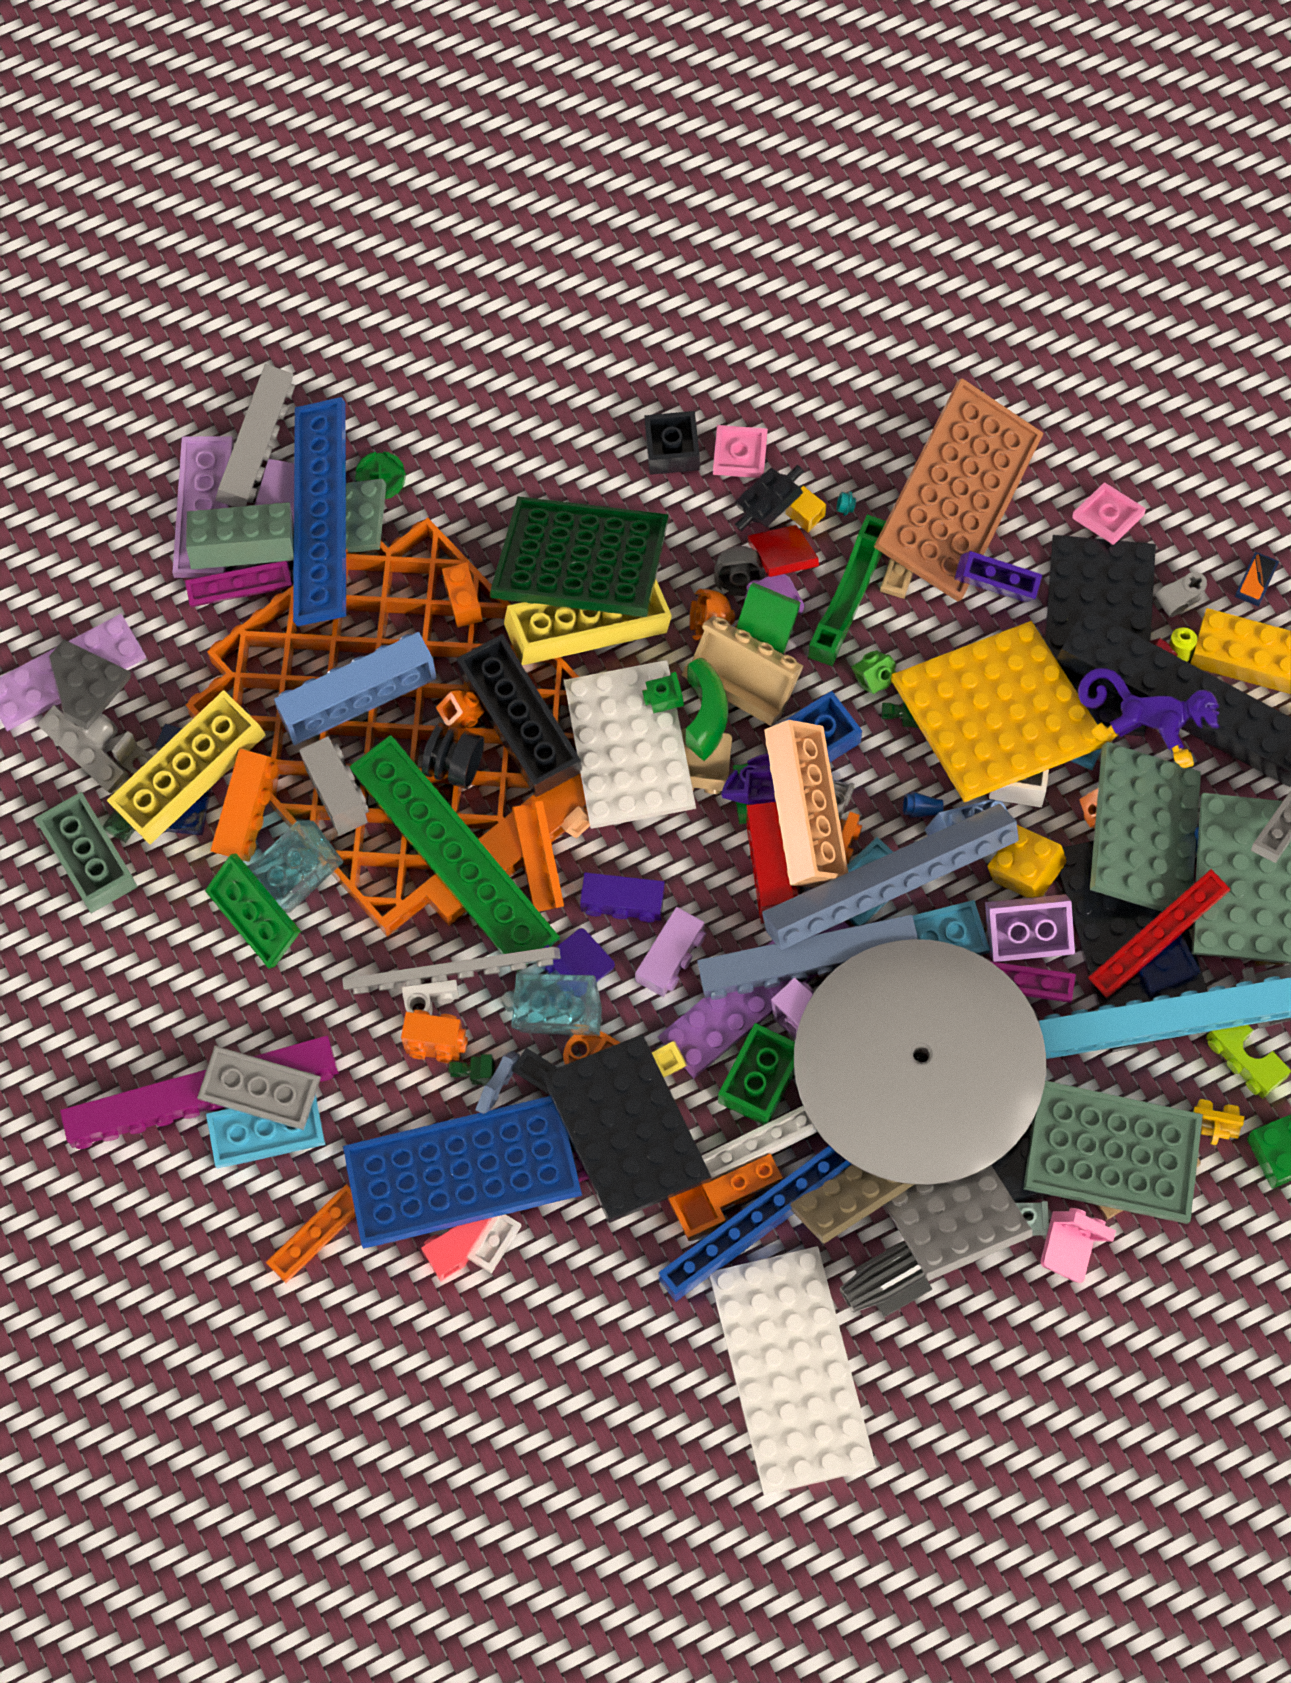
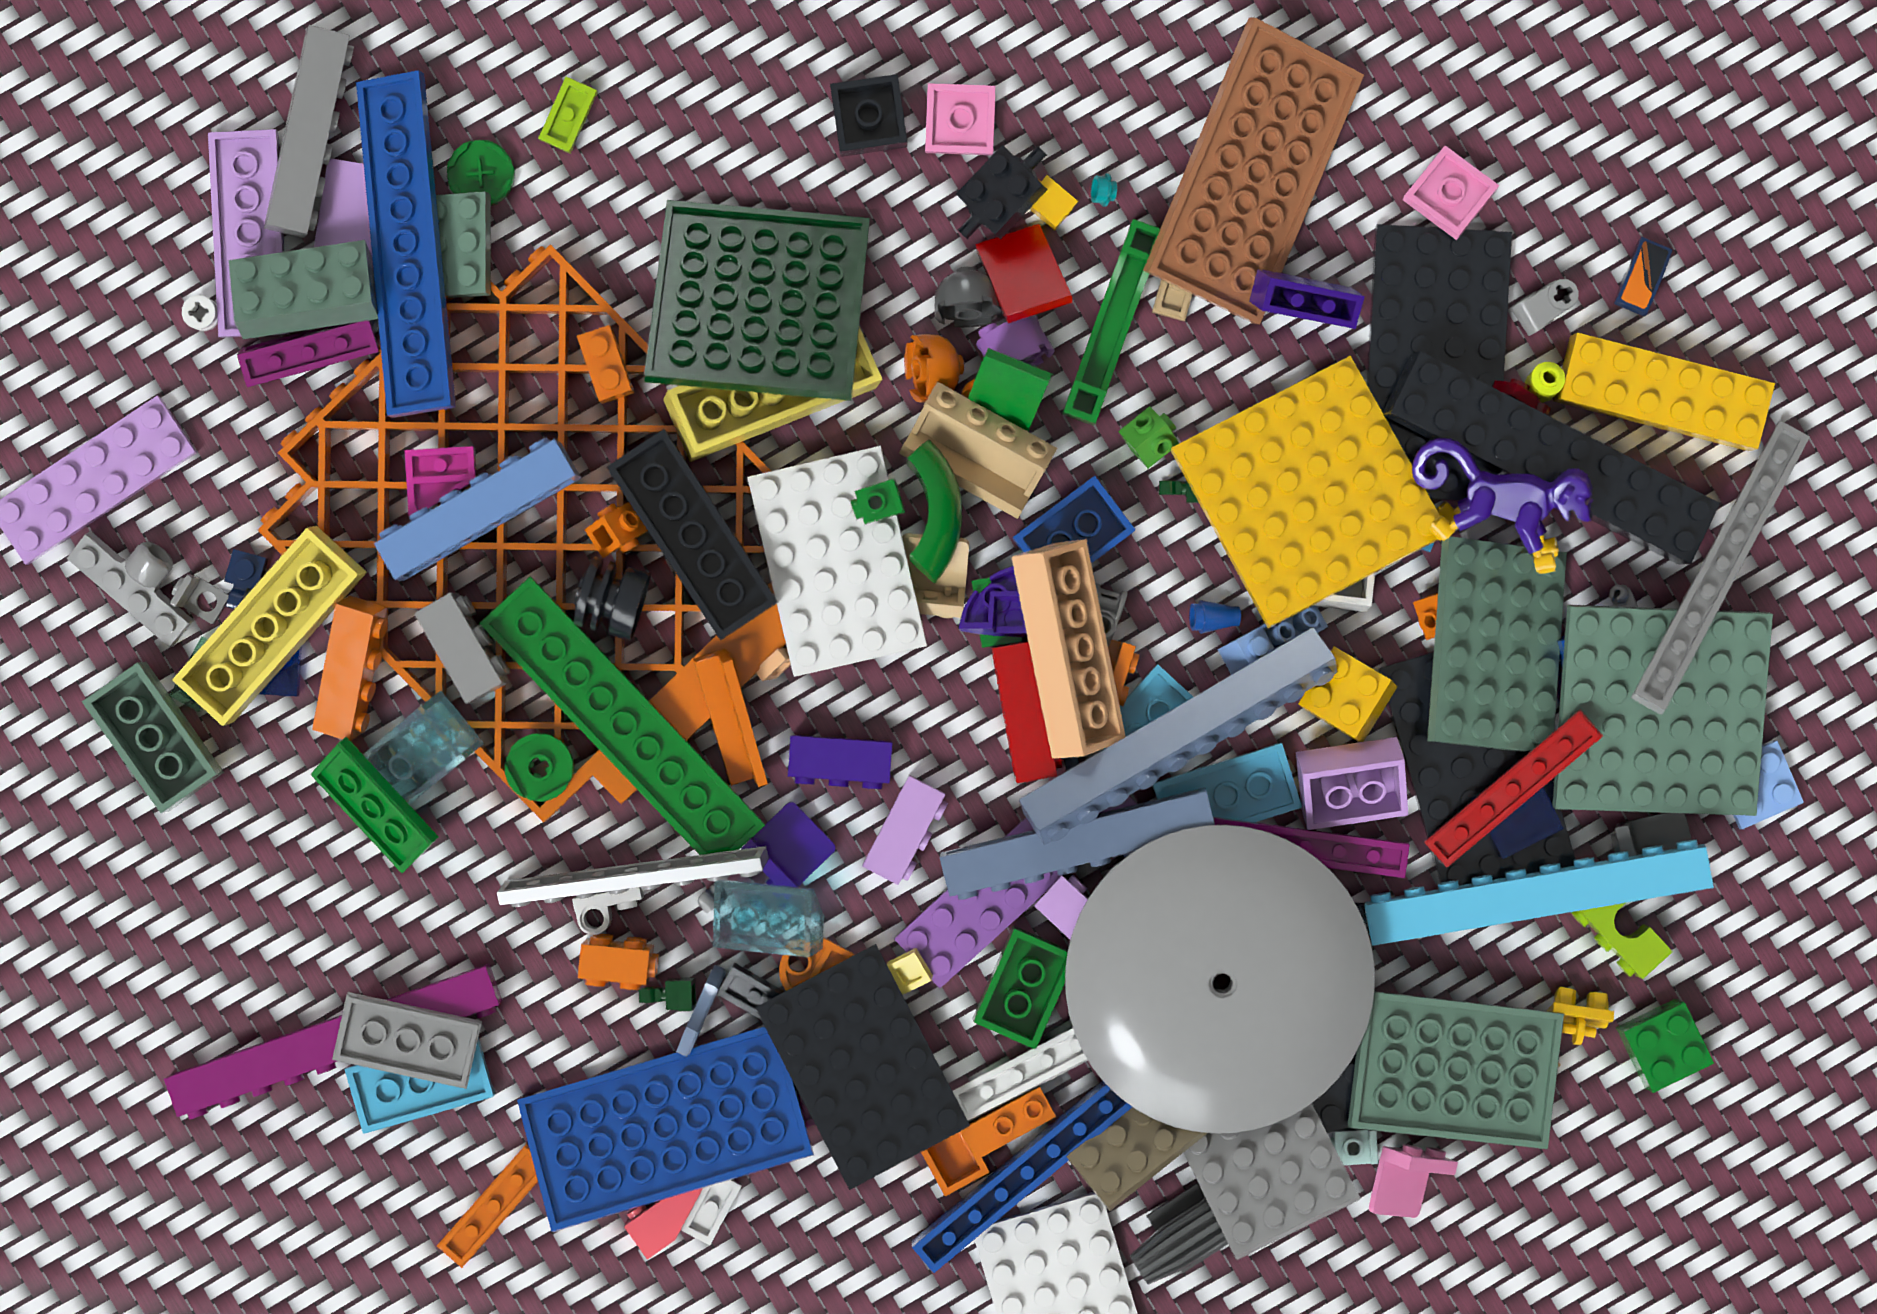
camera: 15 degrees left, 20 degrees up
dark grey plate [49,640,131,730] -> none
none -> white wheel [182,295,218,331]
none -> dark pink wing [405,446,477,516]
none -> green plate [505,733,574,802]
none -> lime plate [538,76,598,154]

